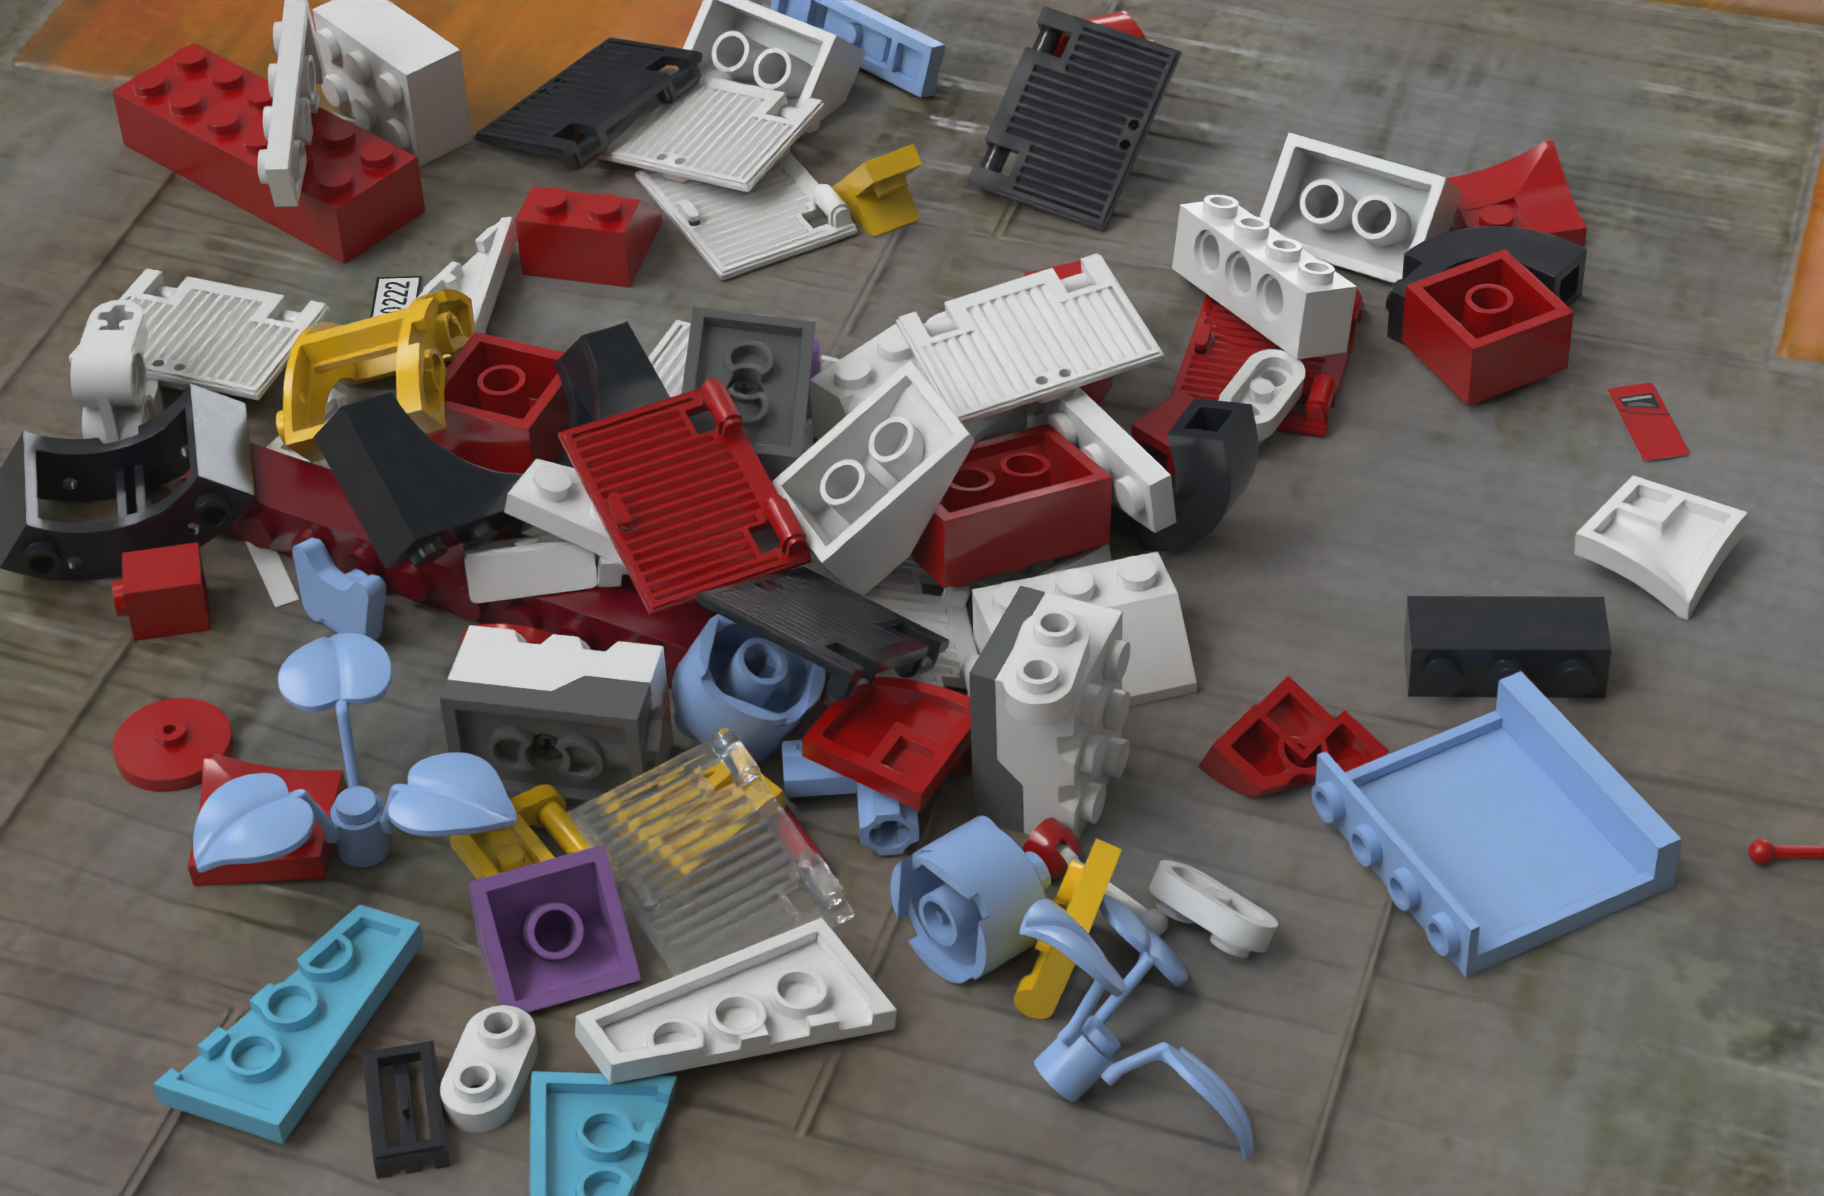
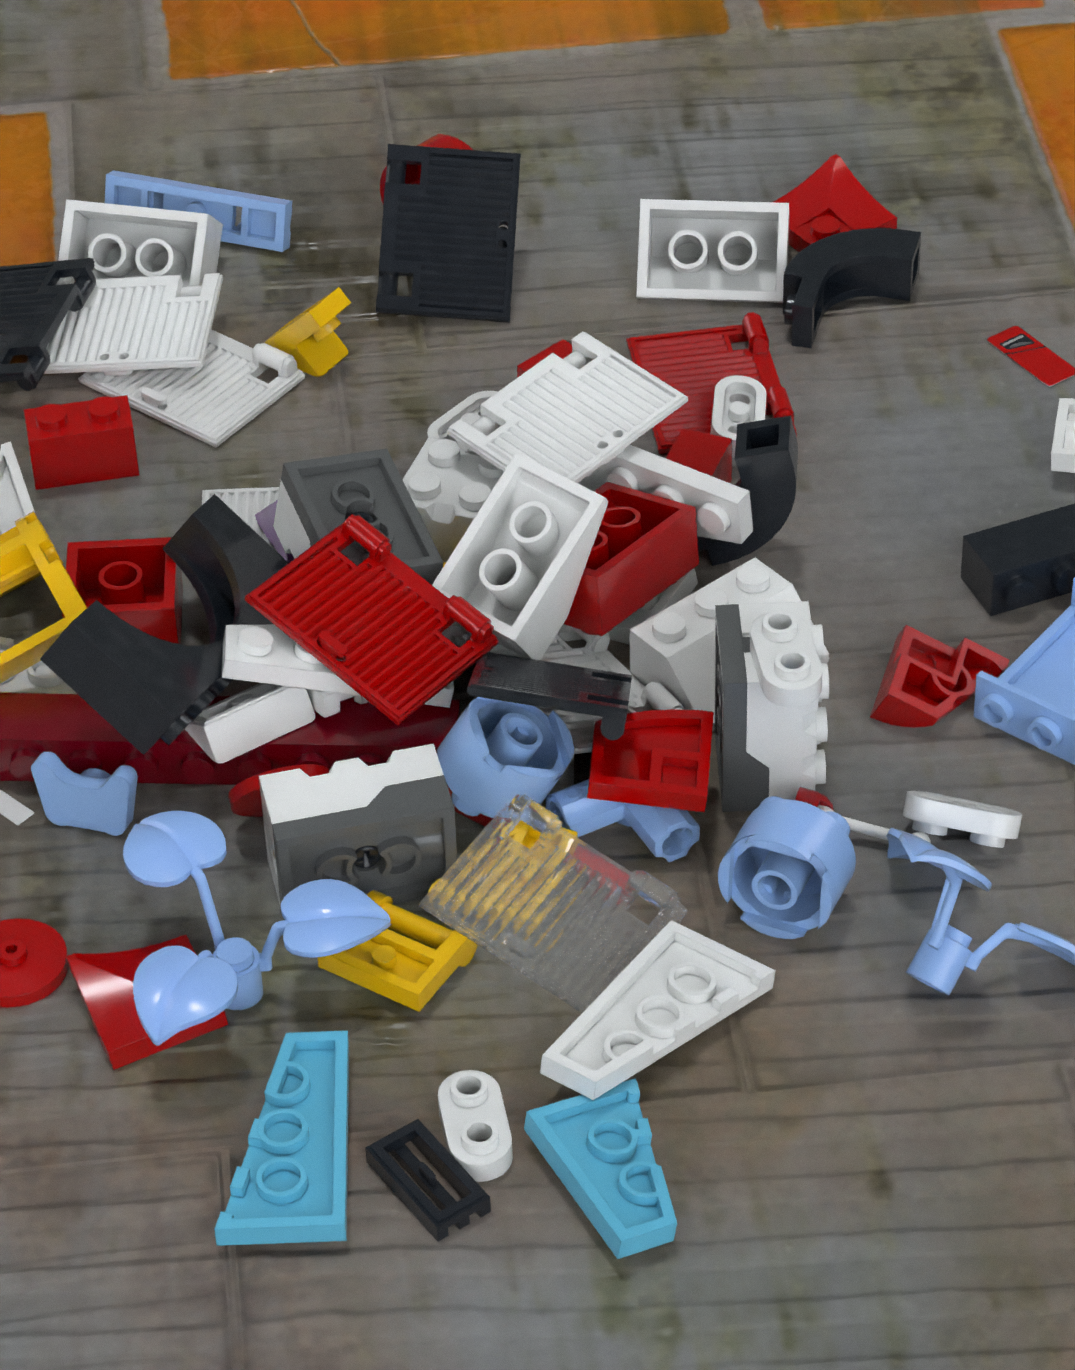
camera: 25 degrees left, 0 degrees up
medium lavender slope [468,844,642,1013] -> none
yellow plate [1013,838,1122,1019] -> none
white brick [1172,195,1357,359] -> none
red brick [1402,249,1574,406] -> none

